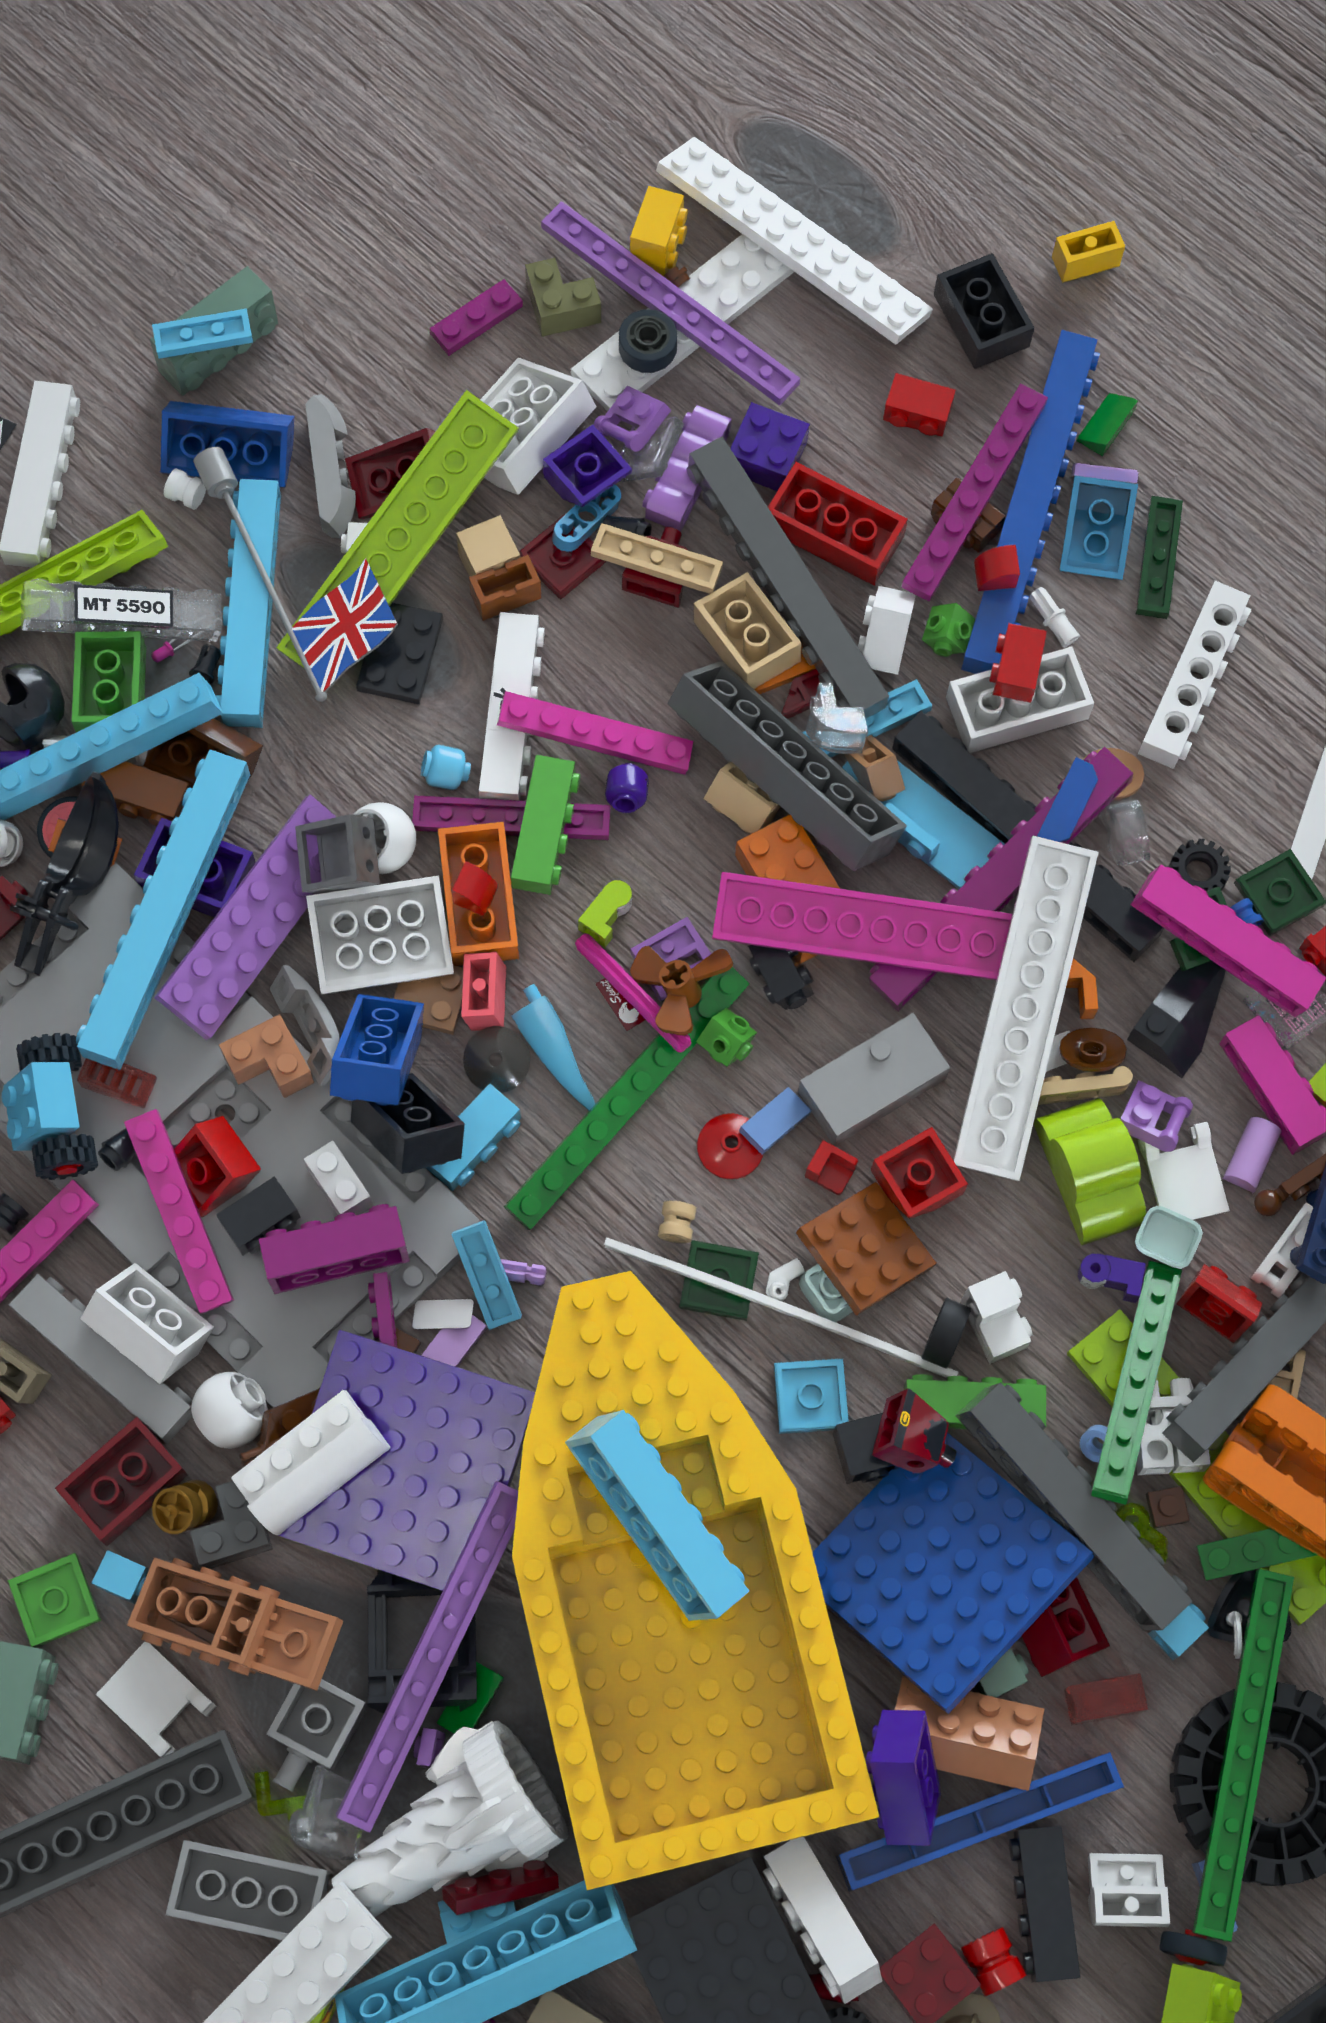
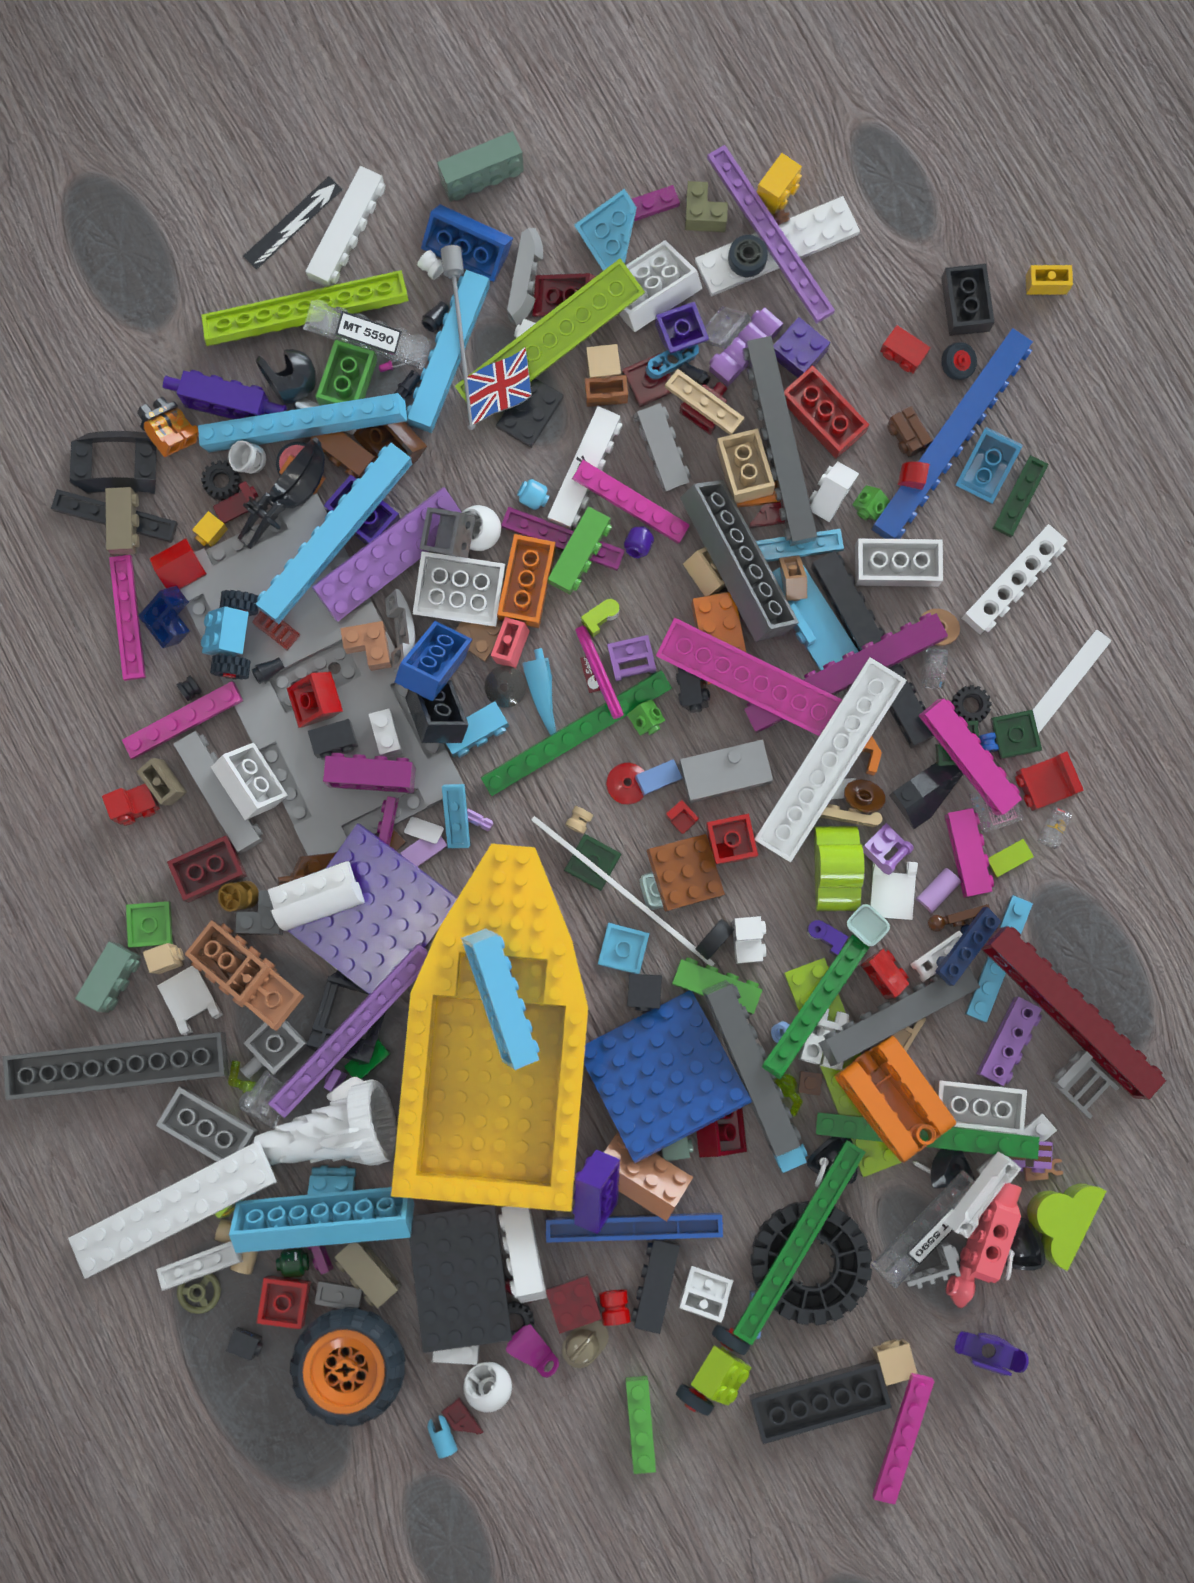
camera: 20 degrees right, 10 degrees up
medium azure brick [92,1550,149,1604] -> none
dark pink plate [124,1109,234,1314] -> none
medium azure plate [152,308,253,359] -> none
white wheel [191,1372,268,1449] -> none
dark red plate [442,1860,559,1915] -> none
red brick [452,861,498,916] -> none
medium lavender plate [593,386,671,452] -> none
dark orange piece [630,946,733,1035] -> none
white plate [656,137,933,345] -> none
white arm [766,1258,805,1301] -> none
clear brick [806,683,868,754] -> none
dark red torso [872,1388,957,1473] -> none
magenta plate [901,383,1048,602] -> none
red brick [989,623,1047,703] -> none
white axle [1030,587,1080,648] -> none
blue piece [1037,757,1098,842] -> none
clear red brick [1064,1673,1148,1726] -> none
lavender tile [1071,463,1139,483] -> none
green slope [1076,393,1138,457] -> none
none -> tan brick [143,943,185,974]
none -> black cone [421,301,449,332]
none -> medium azure plate [574,189,637,271]
none -> light grey wedge [633,403,691,492]
none -> black wheel [941,342,977,380]

